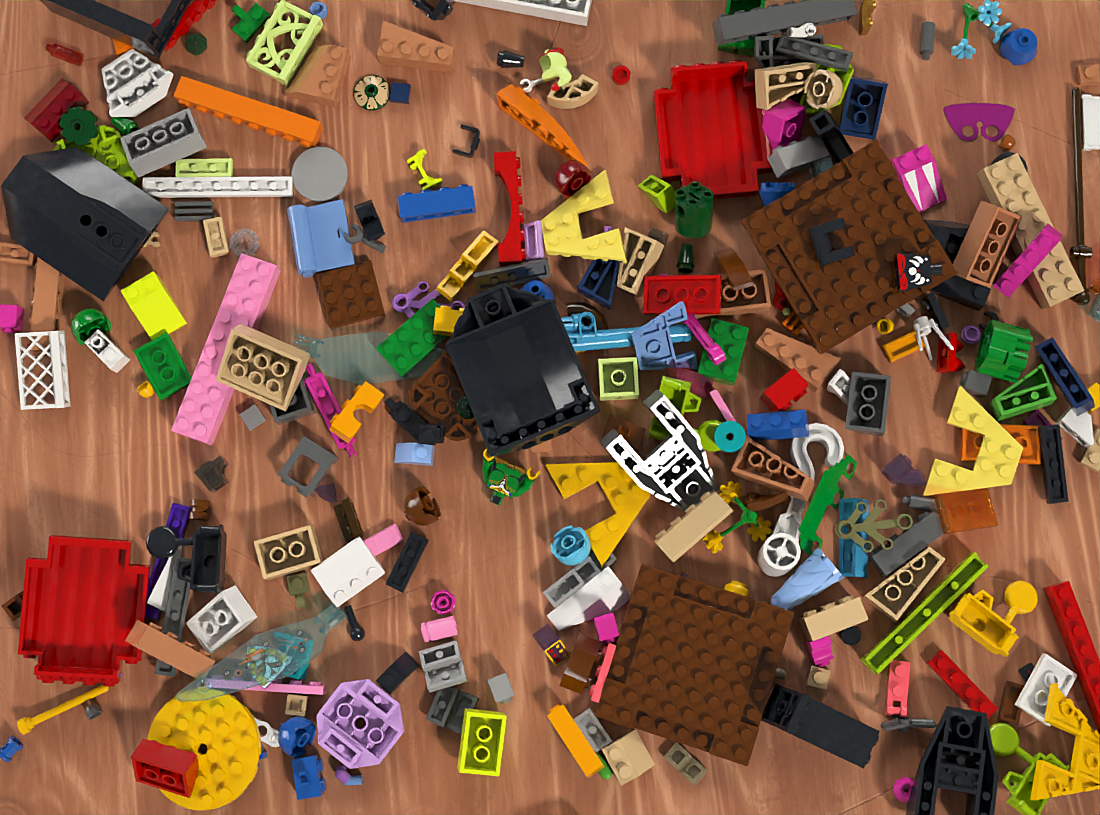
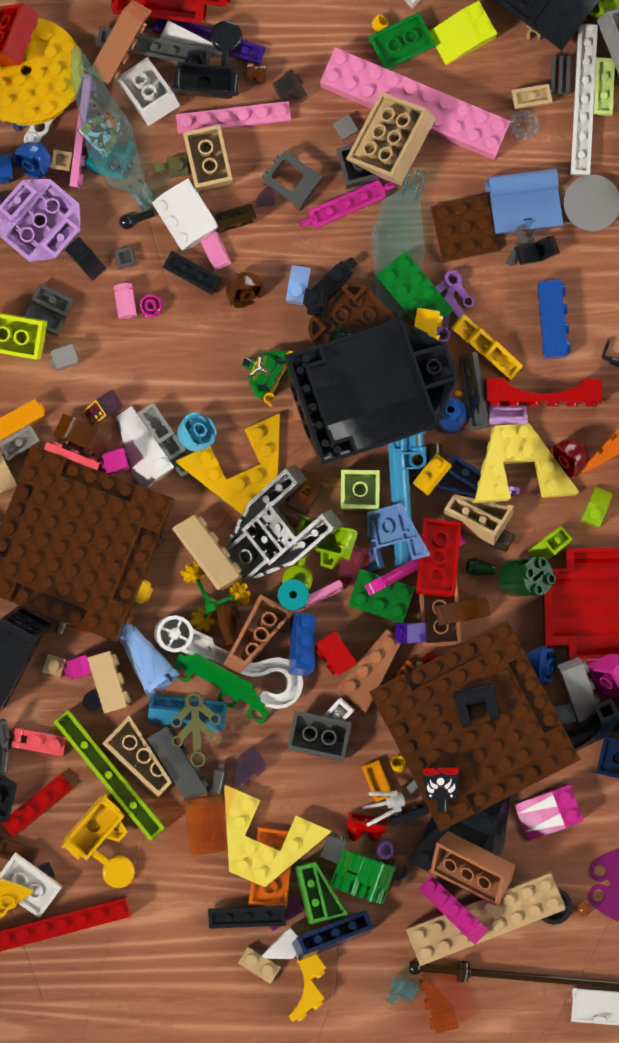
camera: 90 degrees right, 5 degrees up
light orange arch [330,381,384,443] -> none
neon yellow piece [406,149,443,190] -> none
light grey brick [419,640,467,692] -> none
none -> dark grey tile [114,246,137,270]
none -> bright pink plate [176,101,291,135]
none -> dark purple brick [395,622,426,643]
none -> yellow plate [412,453,452,495]
none -> lime slope [580,486,613,528]

